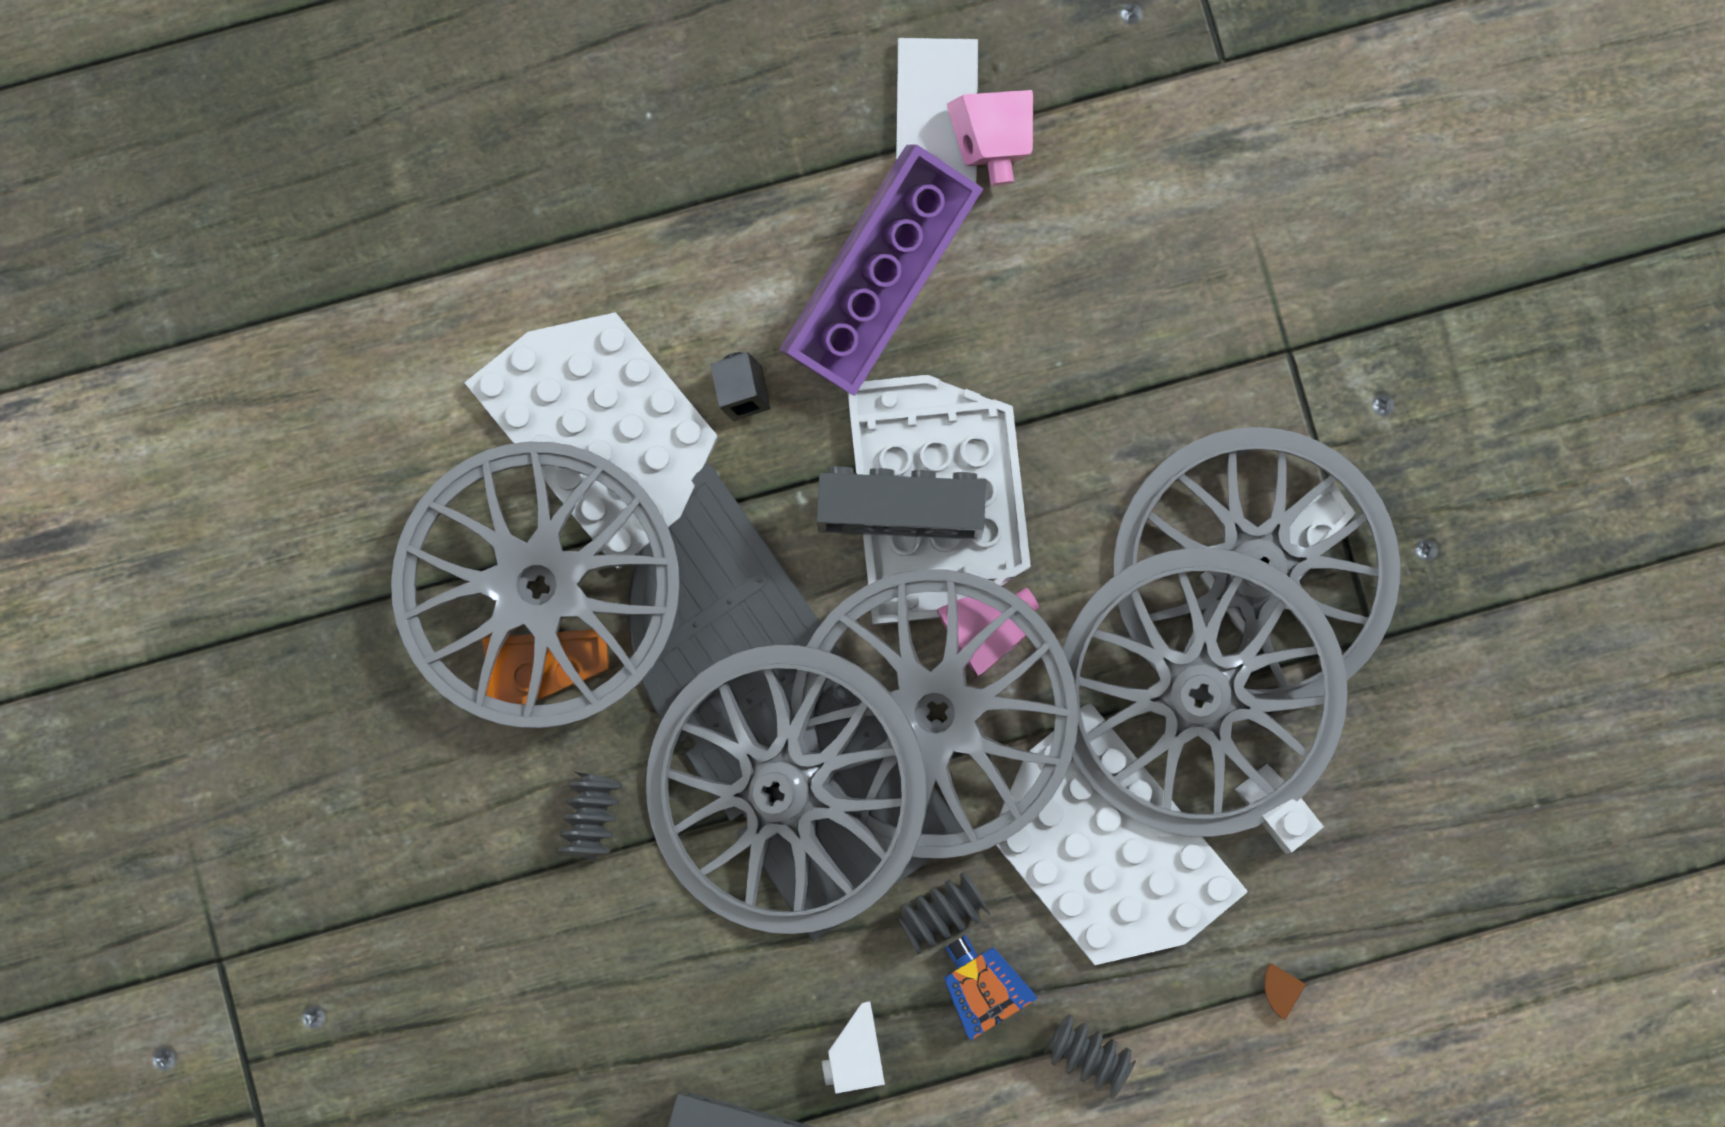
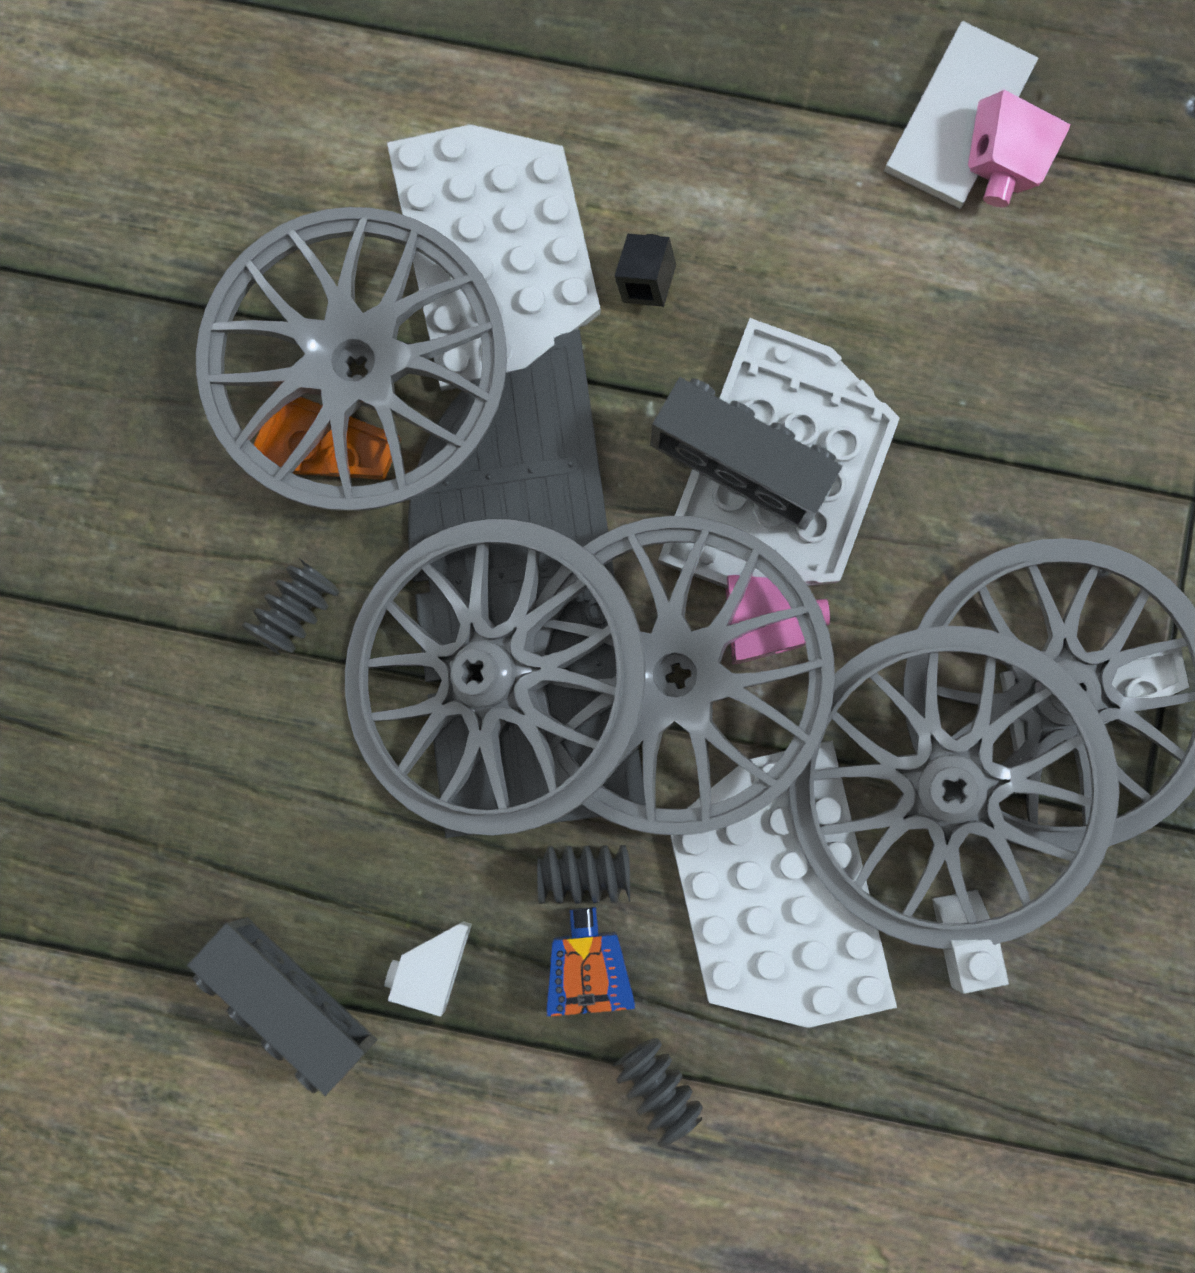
camera: 30 degrees right, 0 degrees up
medium lavender slope [779,144,983,396] -> none
dark orange tile [1264,963,1306,1020] -> none

